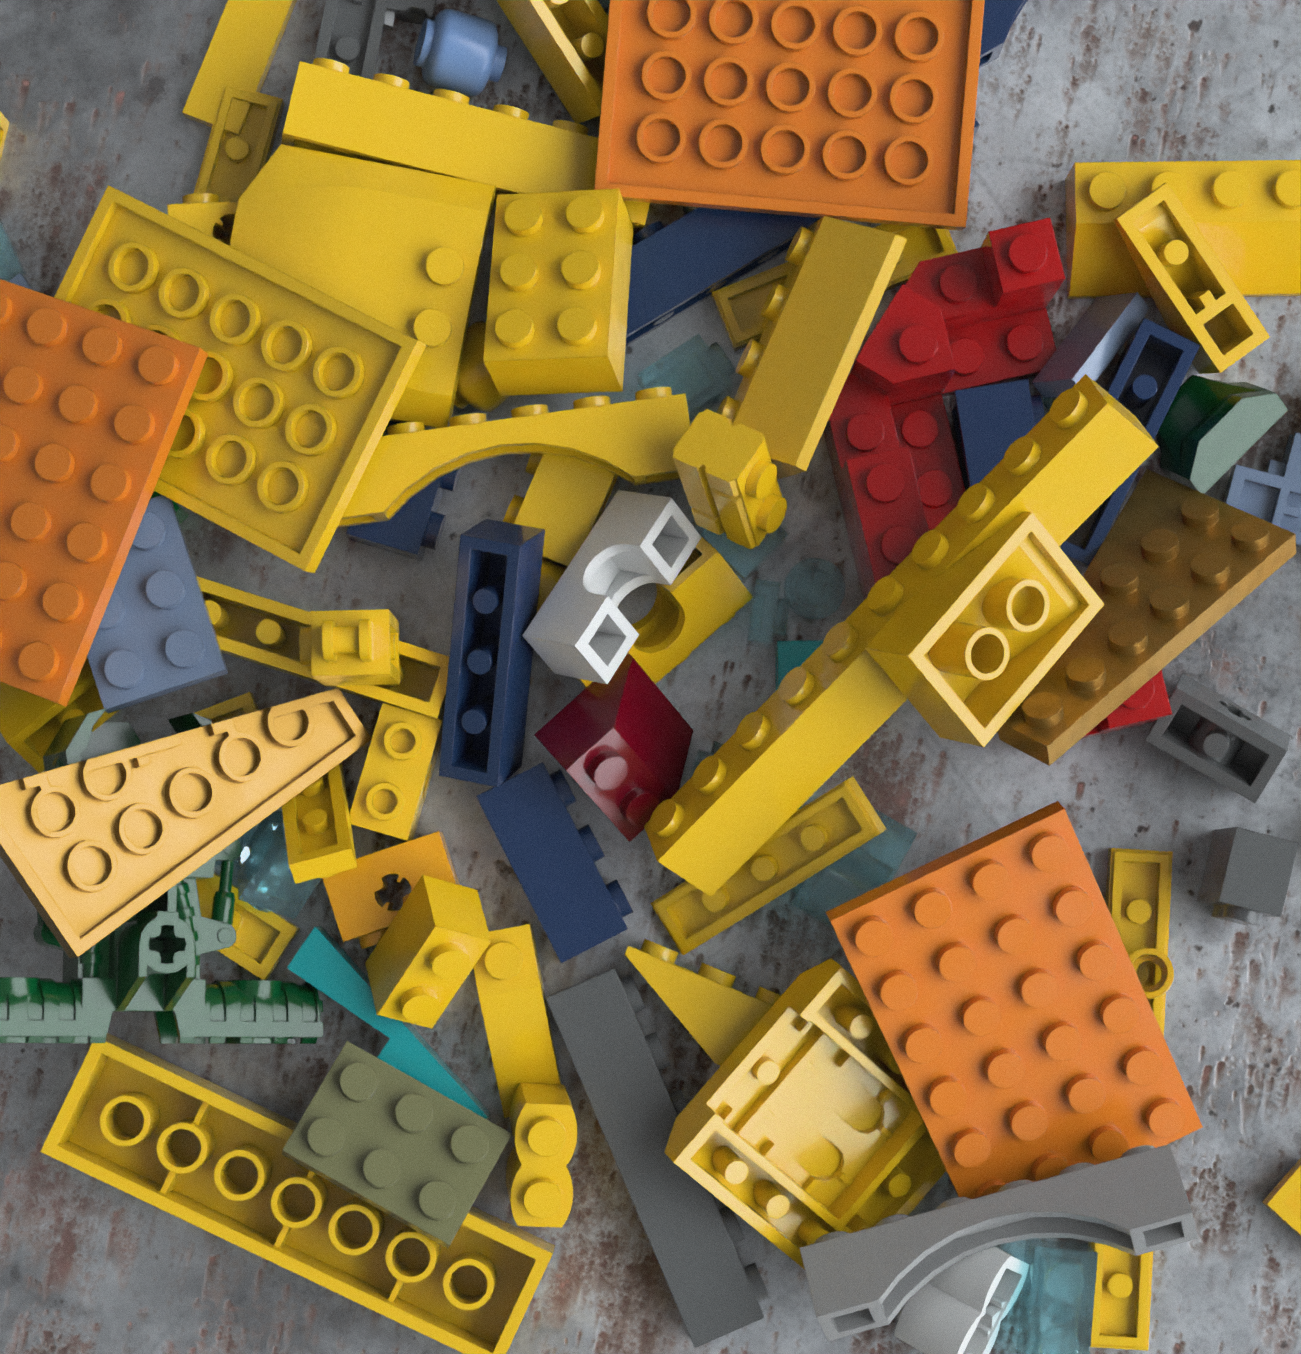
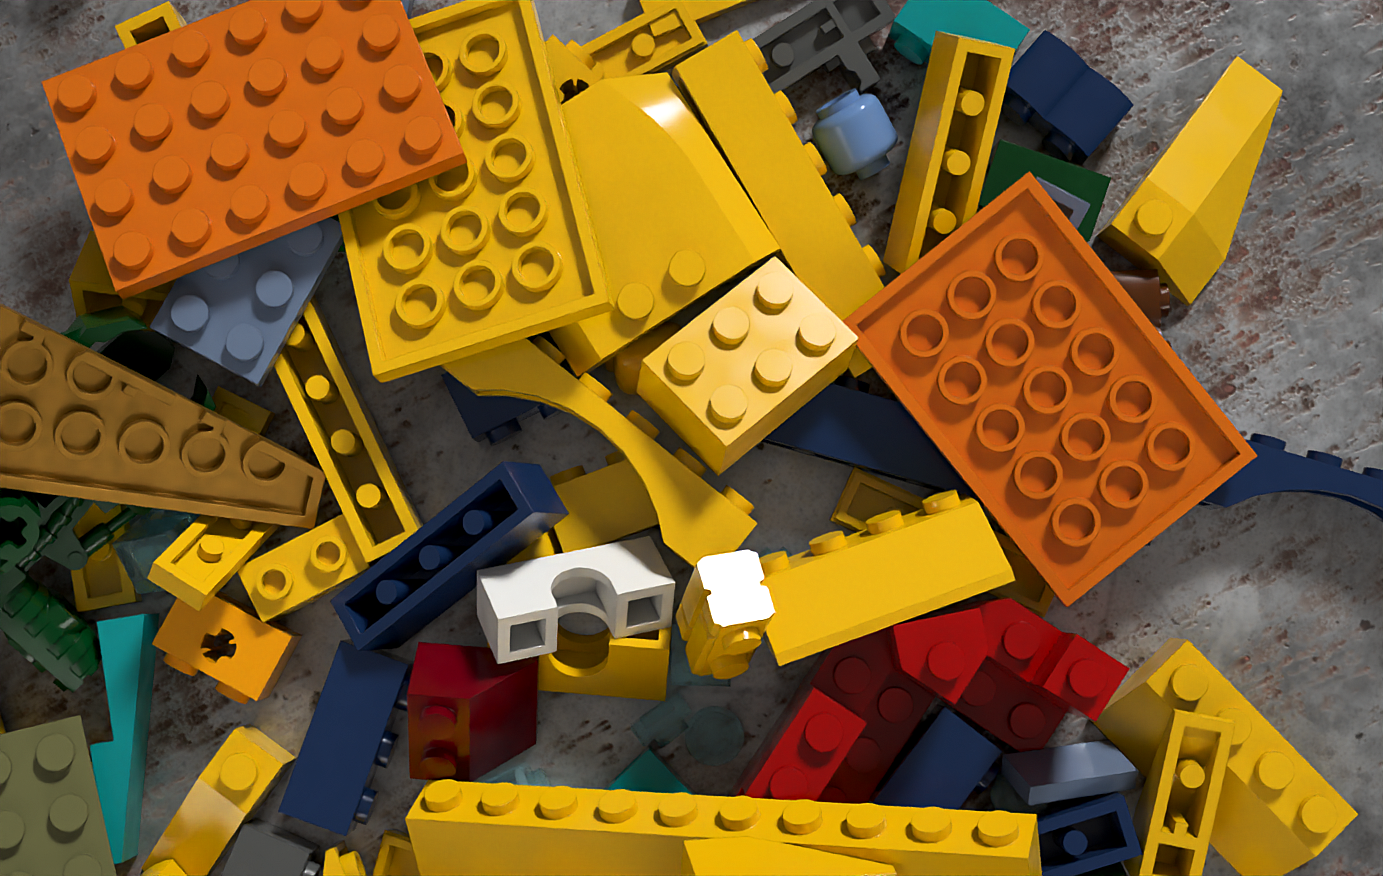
camera: 40 degrees right, 0 degrees up
yellow brick [299,609,400,686] -> none
yellow brick [365,875,491,1029] -> none
clear light blue brick [637,333,736,421] -> none

